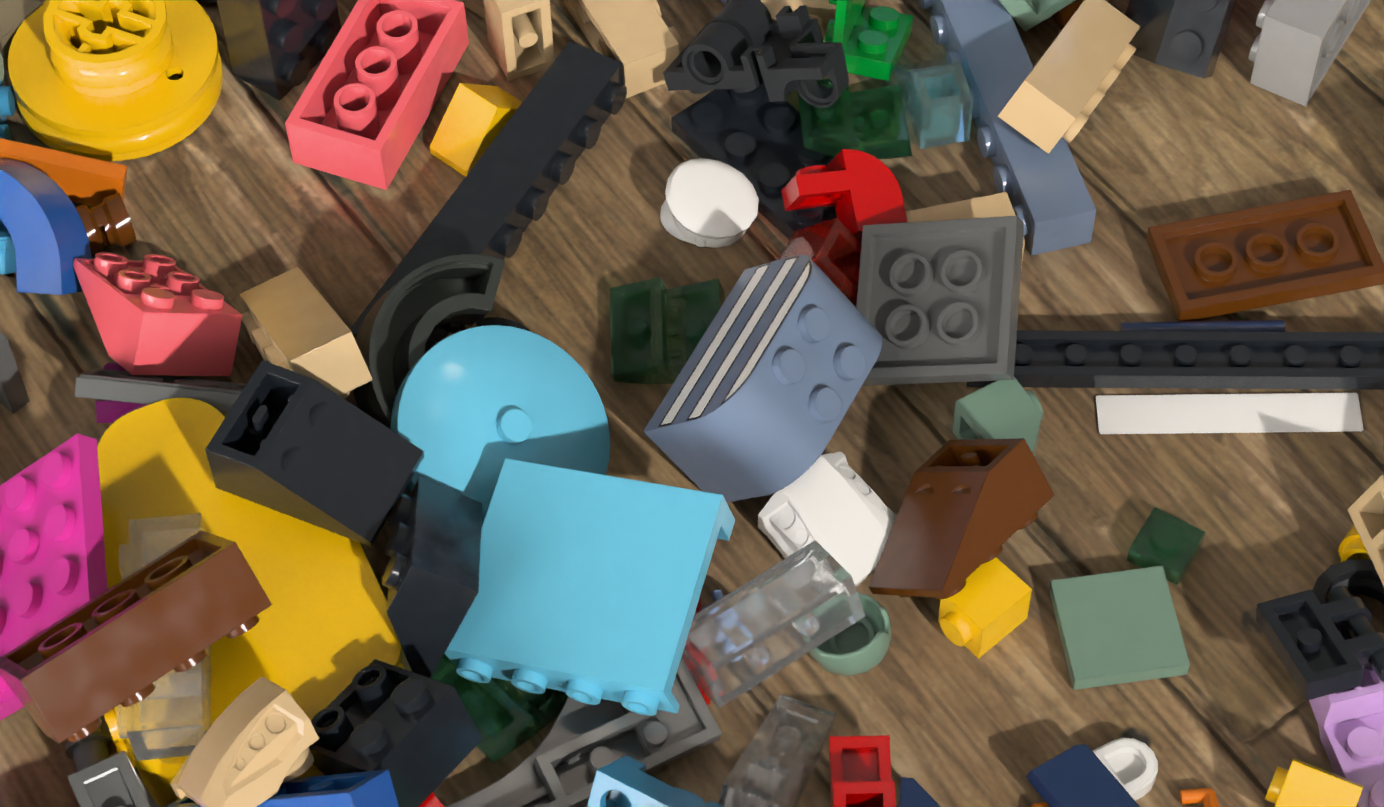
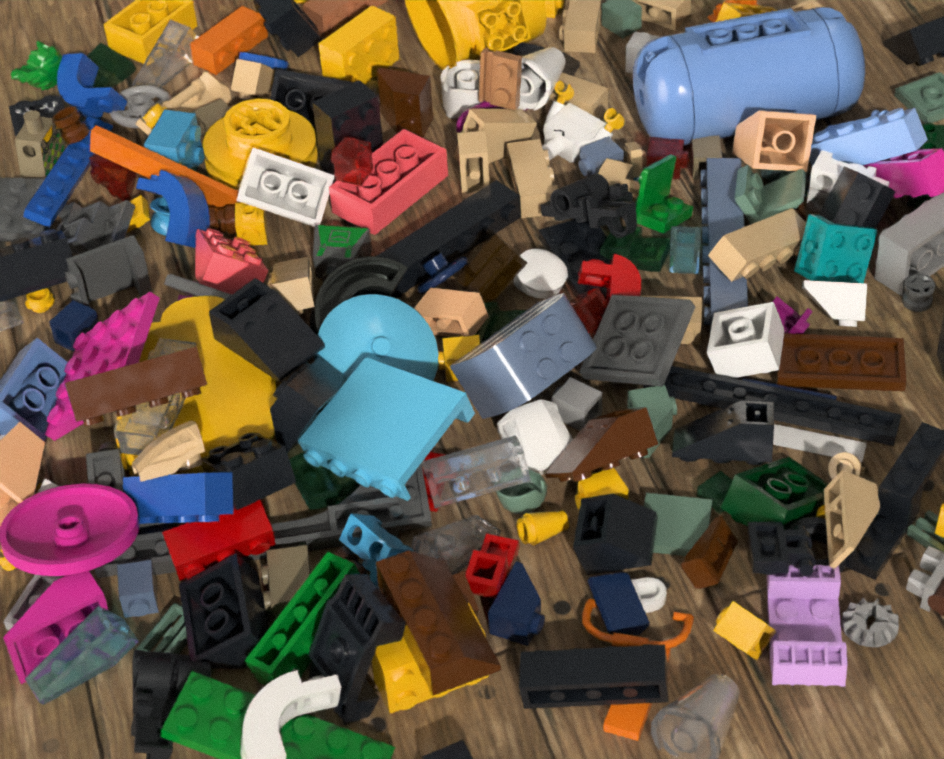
camera: 20 degrees right, 10 degrees down
yellow slope [429,83,522,177] -> none
none -> yellow brick [235,202,267,246]
none -> white slope [236,148,335,227]
none -> dark grey torso [313,225,372,282]
none -> clear red brick [331,136,373,186]
none -> light nougat brick [414,288,489,337]
none -> dark blue piece [417,252,468,294]
none -> yellow brick [438,335,480,382]
none -> dark brown brick [456,234,528,308]
none -> yellow cone [517,510,569,546]
none -> light grey brick [551,377,602,431]
none -> black slope [573,494,658,575]
none -> black slope [672,401,774,465]
none -> reddish brown slope [681,516,738,589]
none -> white brick [707,302,785,379]
none -> dark green slope [721,457,829,530]
none -> magenta bracket [772,296,813,334]
none -> teal bracket [794,214,877,284]
none -> white slope [802,280,867,327]
none -> tan plate [828,452,865,480]
none -> dark grey wheel [902,274,935,312]

